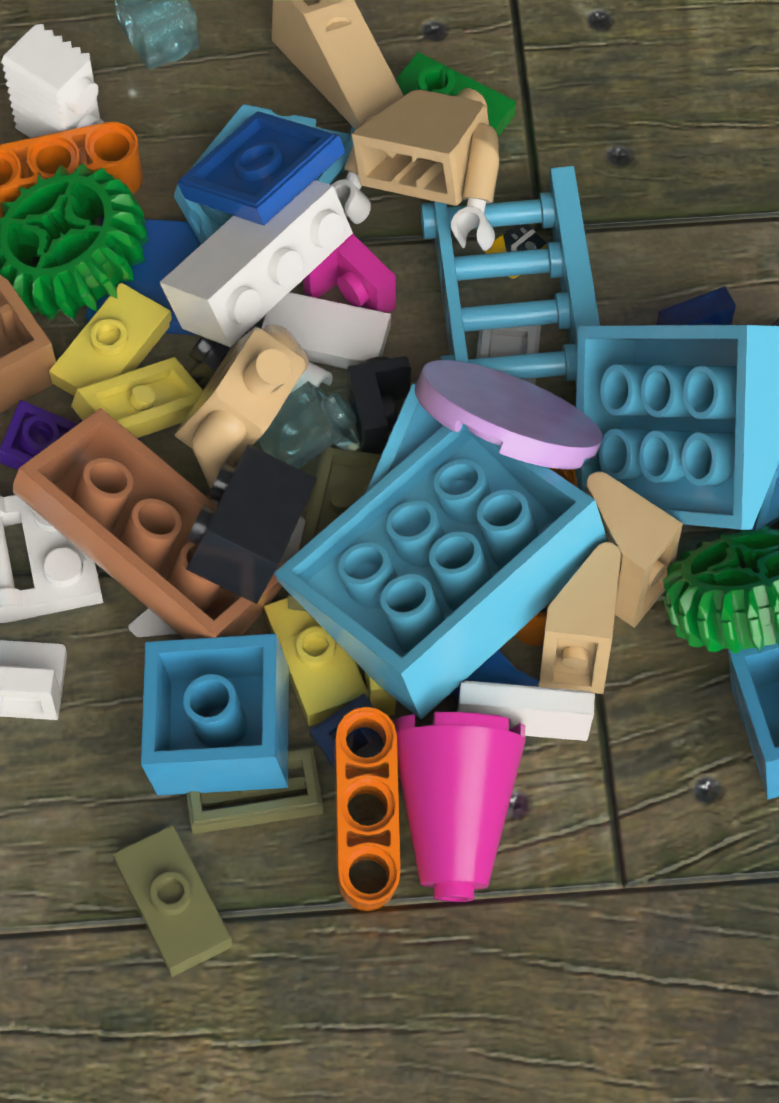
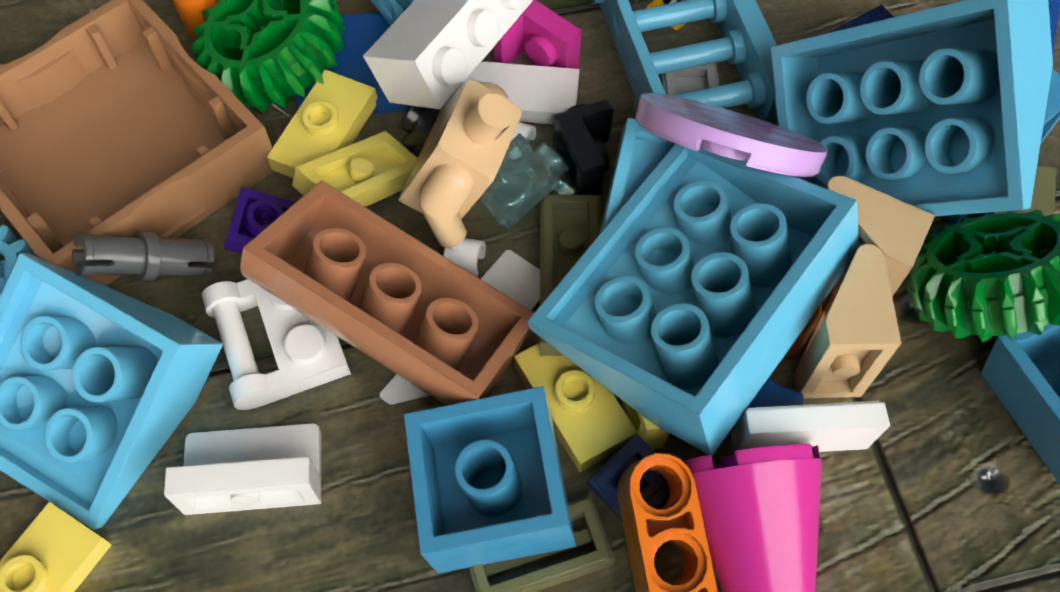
camera: 10 degrees left, 0 degrees up
black brick [186,444,317,604] -> none

